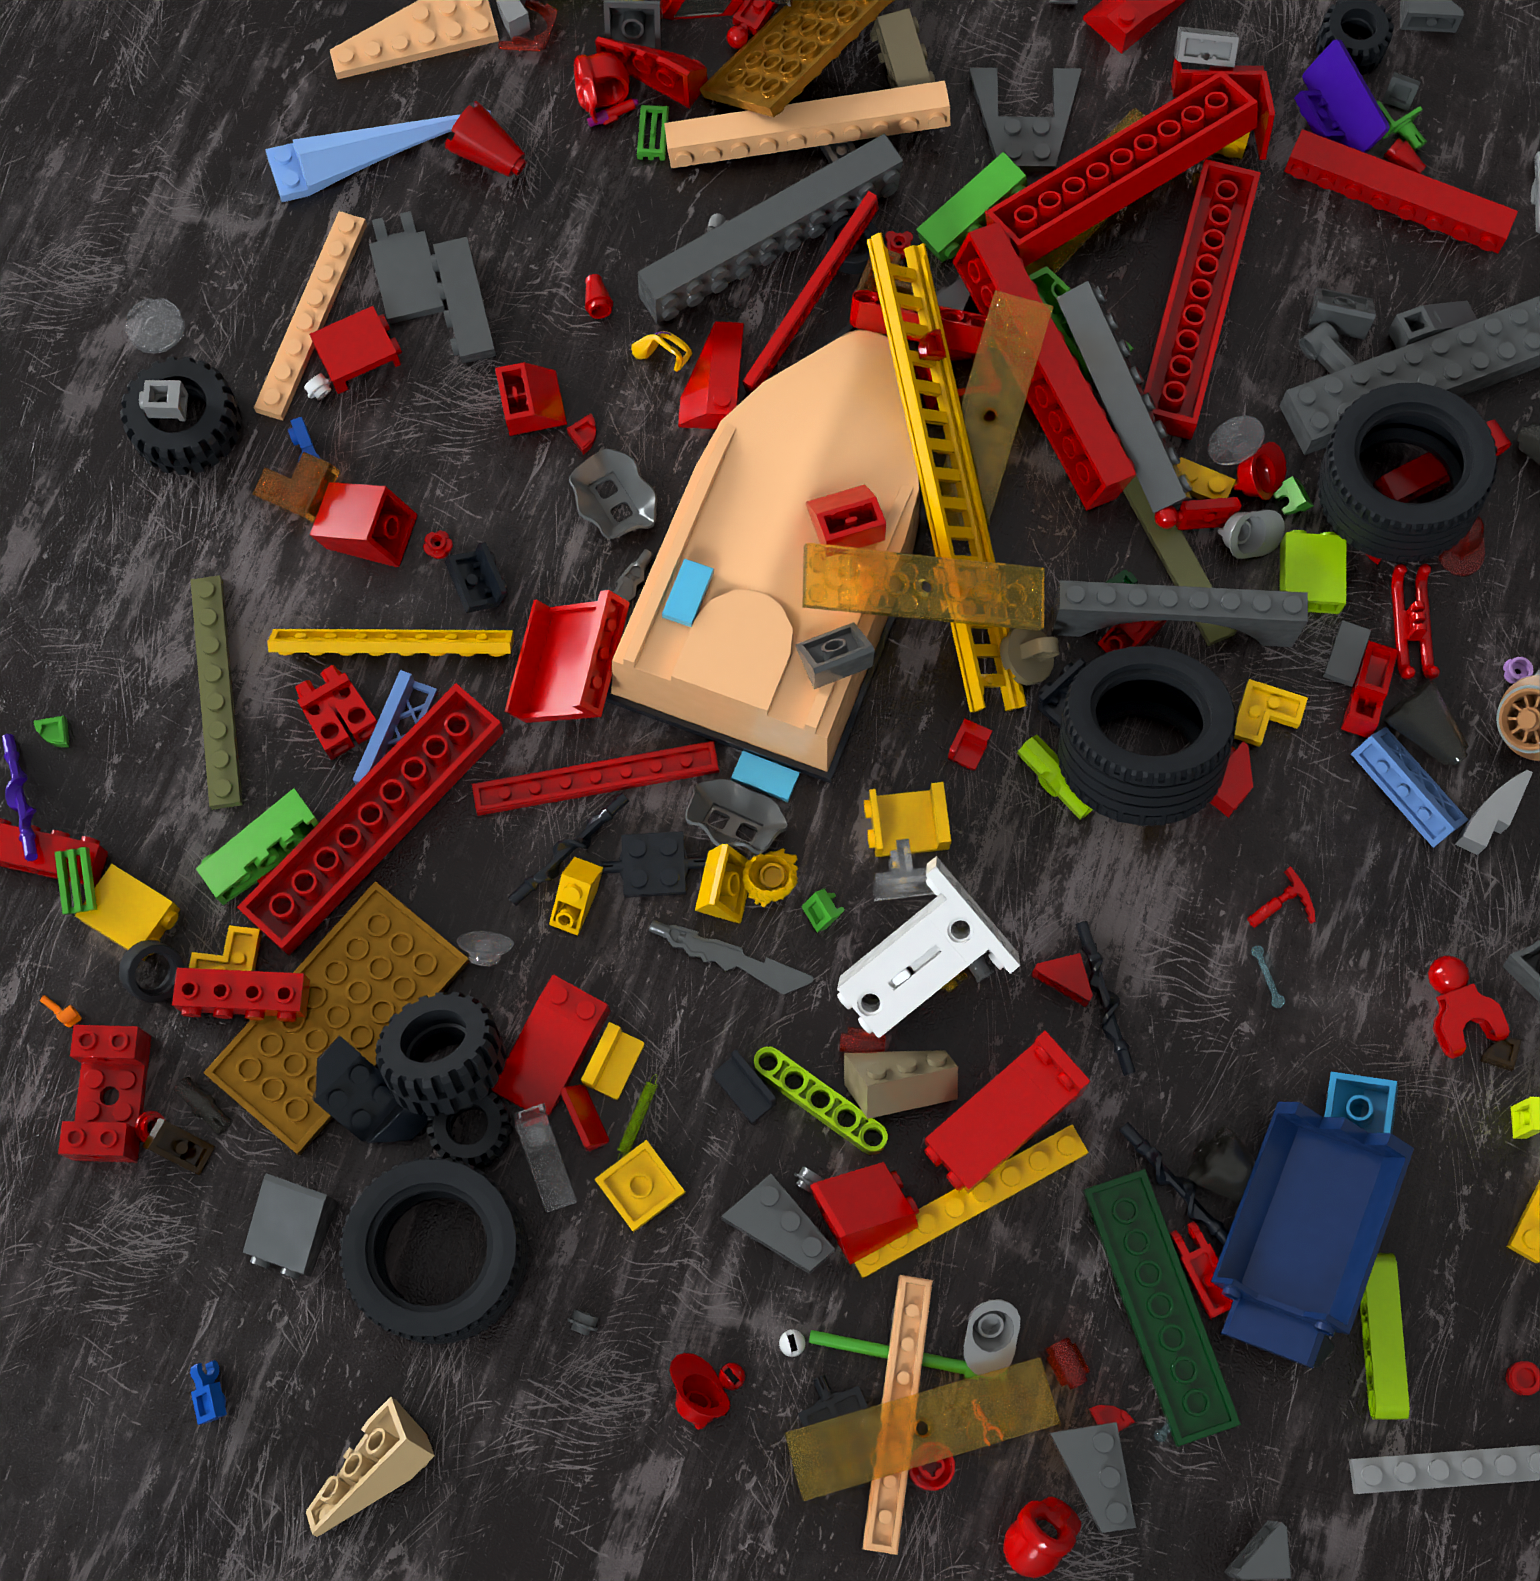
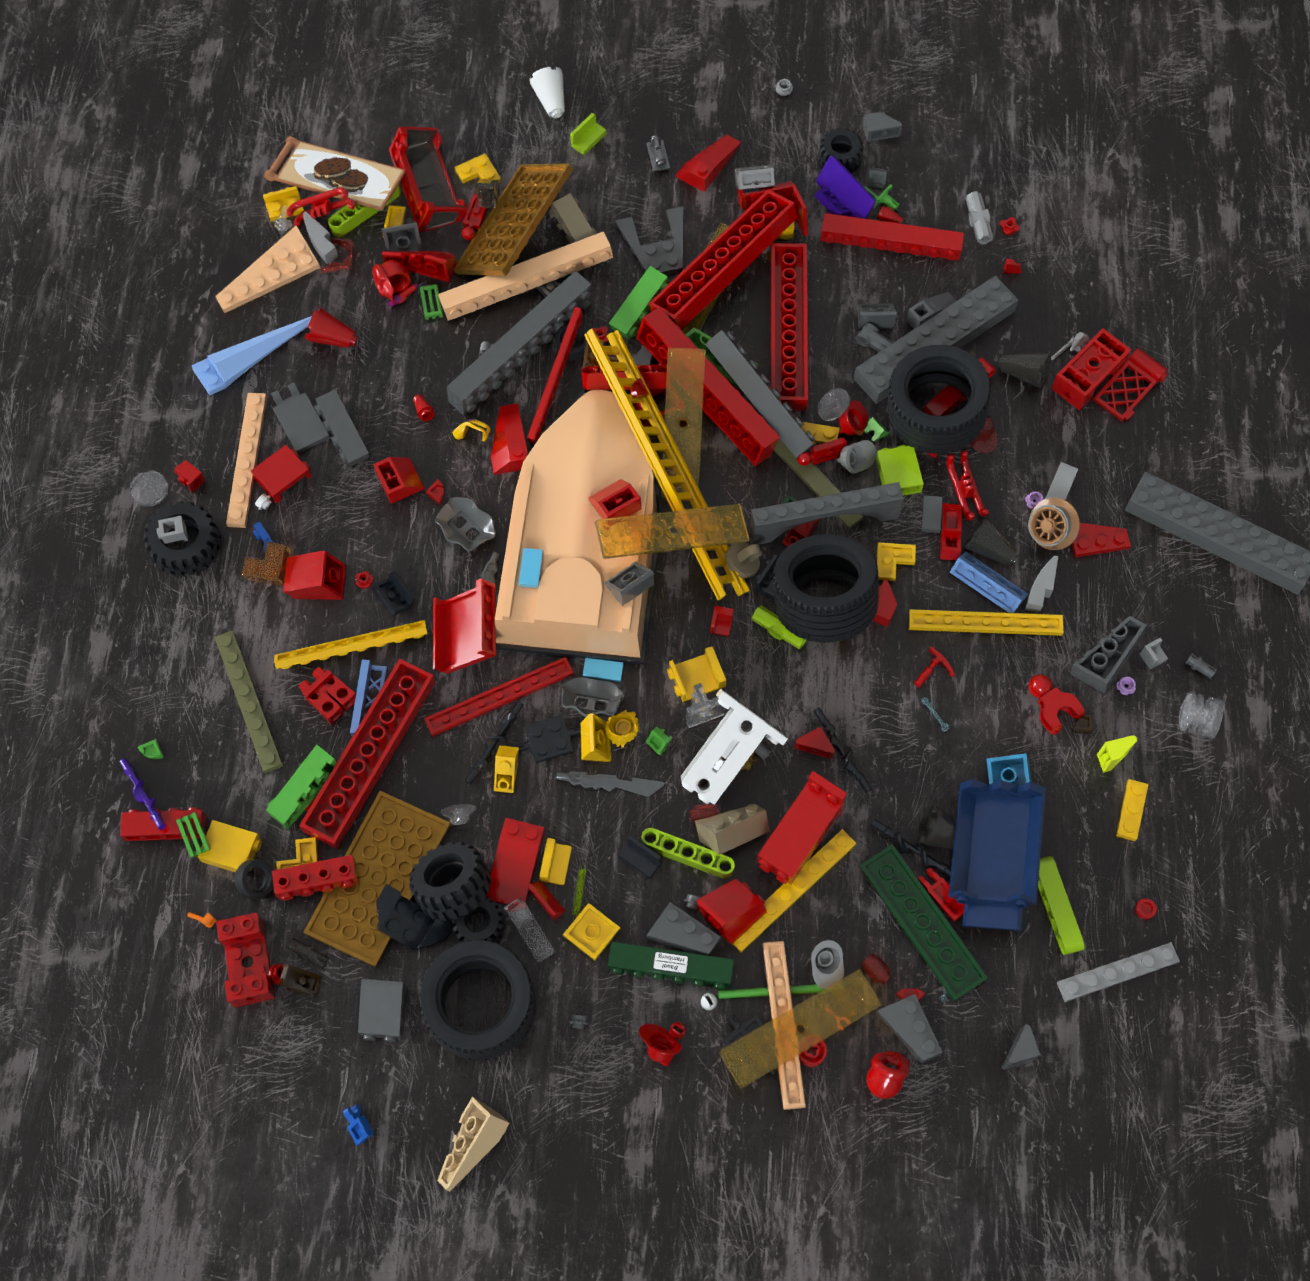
camera: 15 degrees left, 5 degrees down
none -> red brick [174,460,206,493]
none -> dark green brick [608,942,734,990]
none -> yellow plate [909,609,1064,636]

